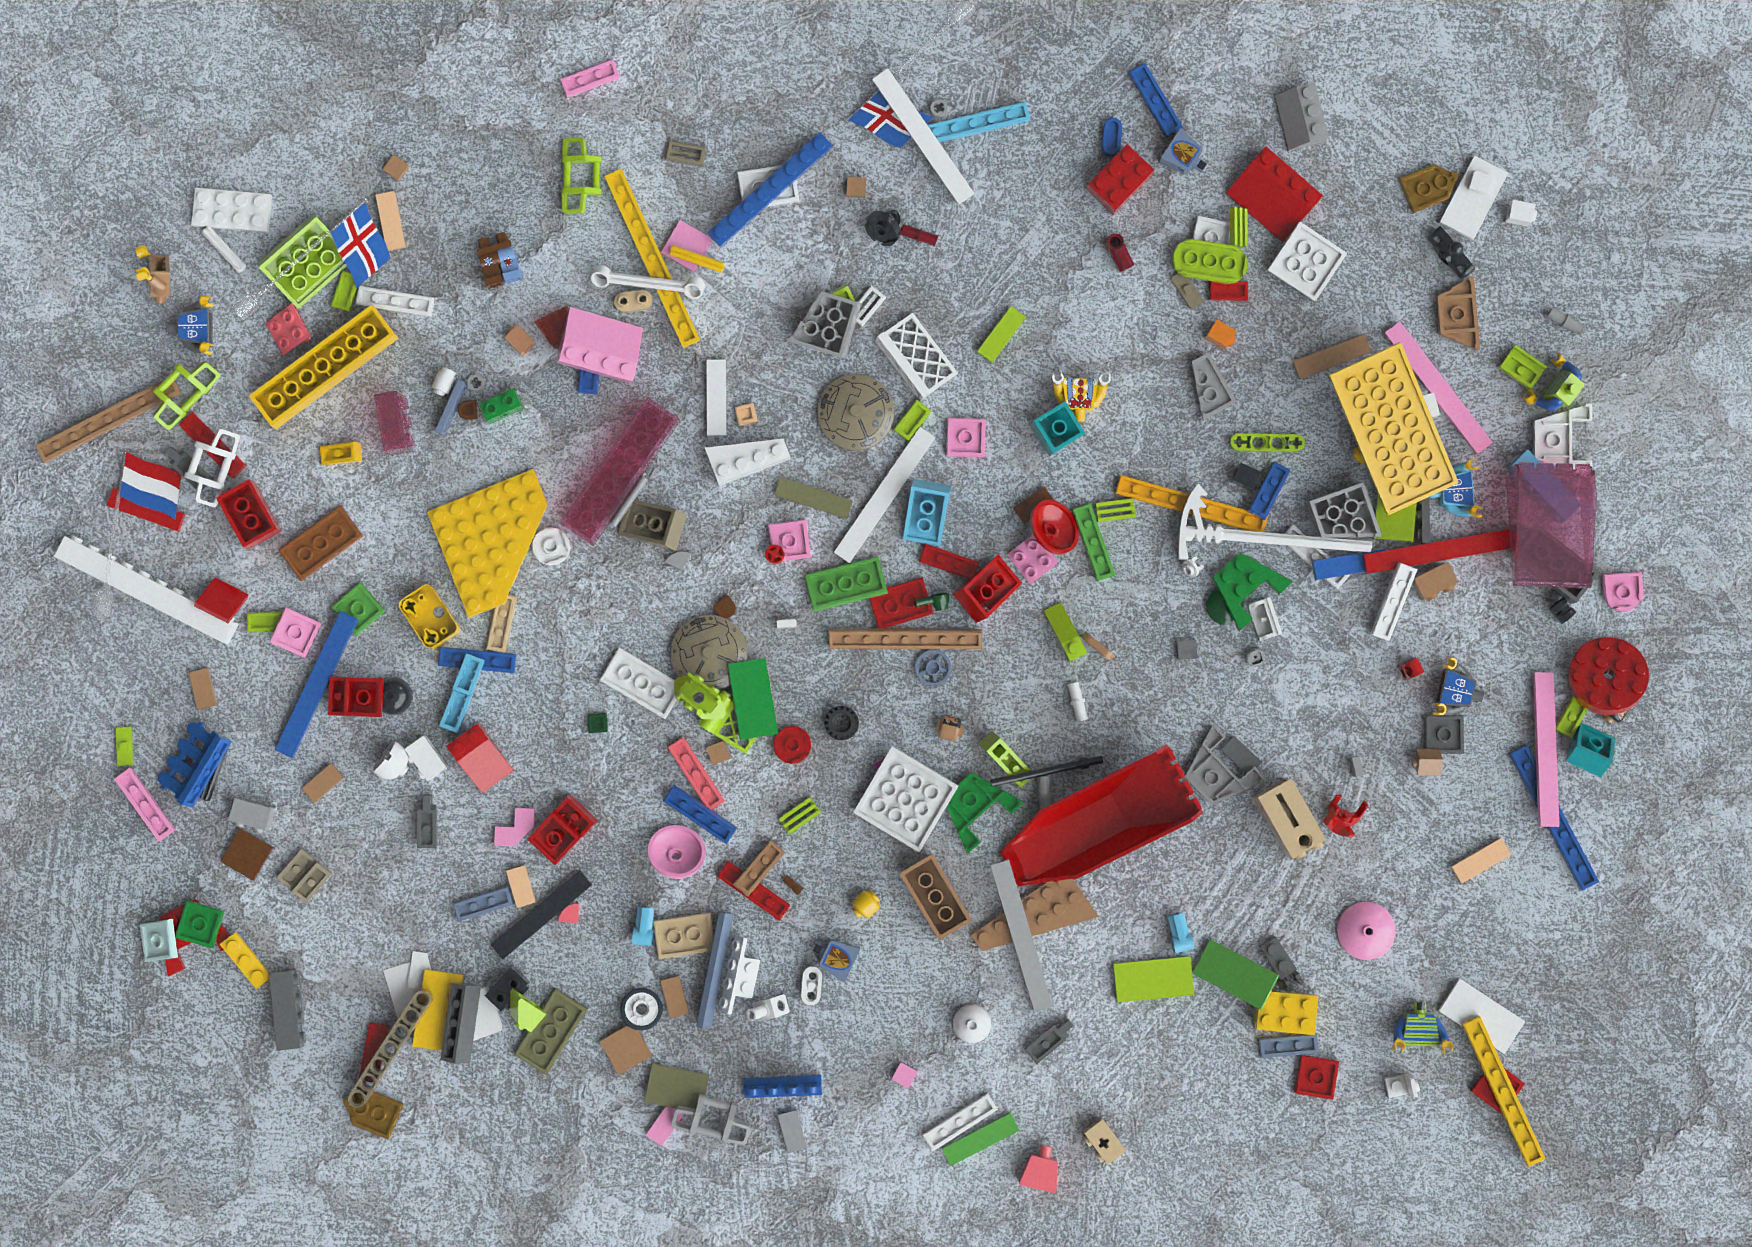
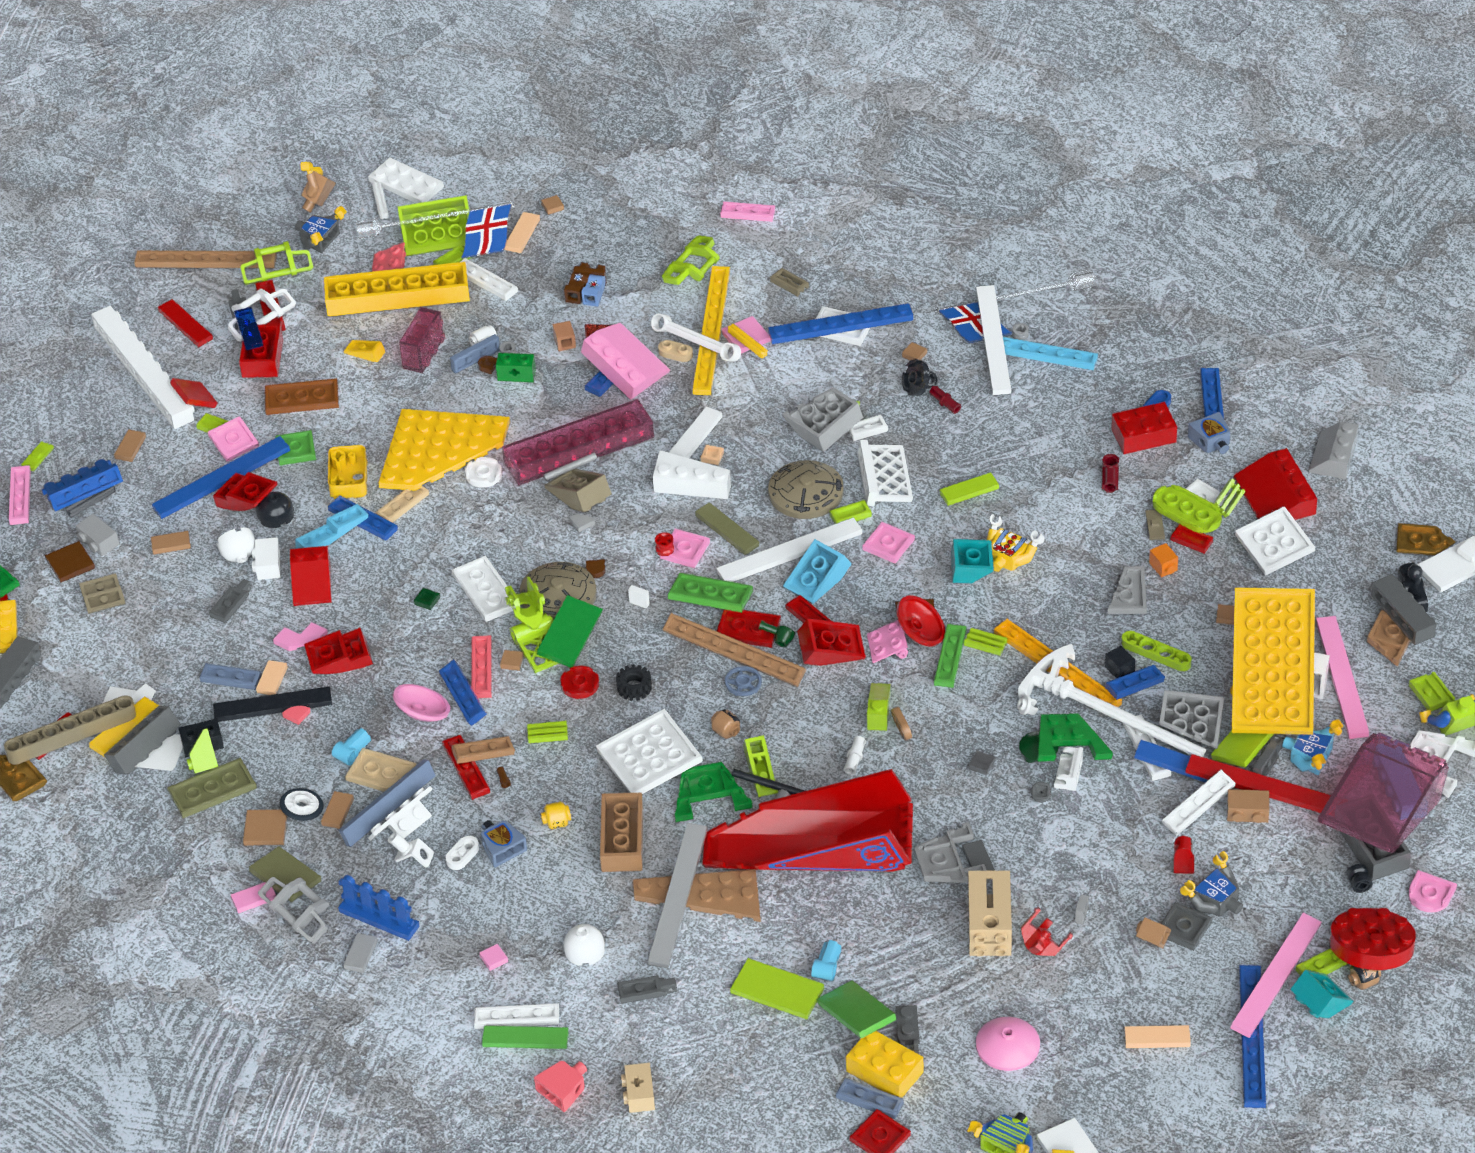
camera: 30 degrees right, 40 degrees down
flag [91,448,182,619] -> none
none -> clear blue tile [234,307,263,350]
none -> dark grey brick [1371,574,1436,645]

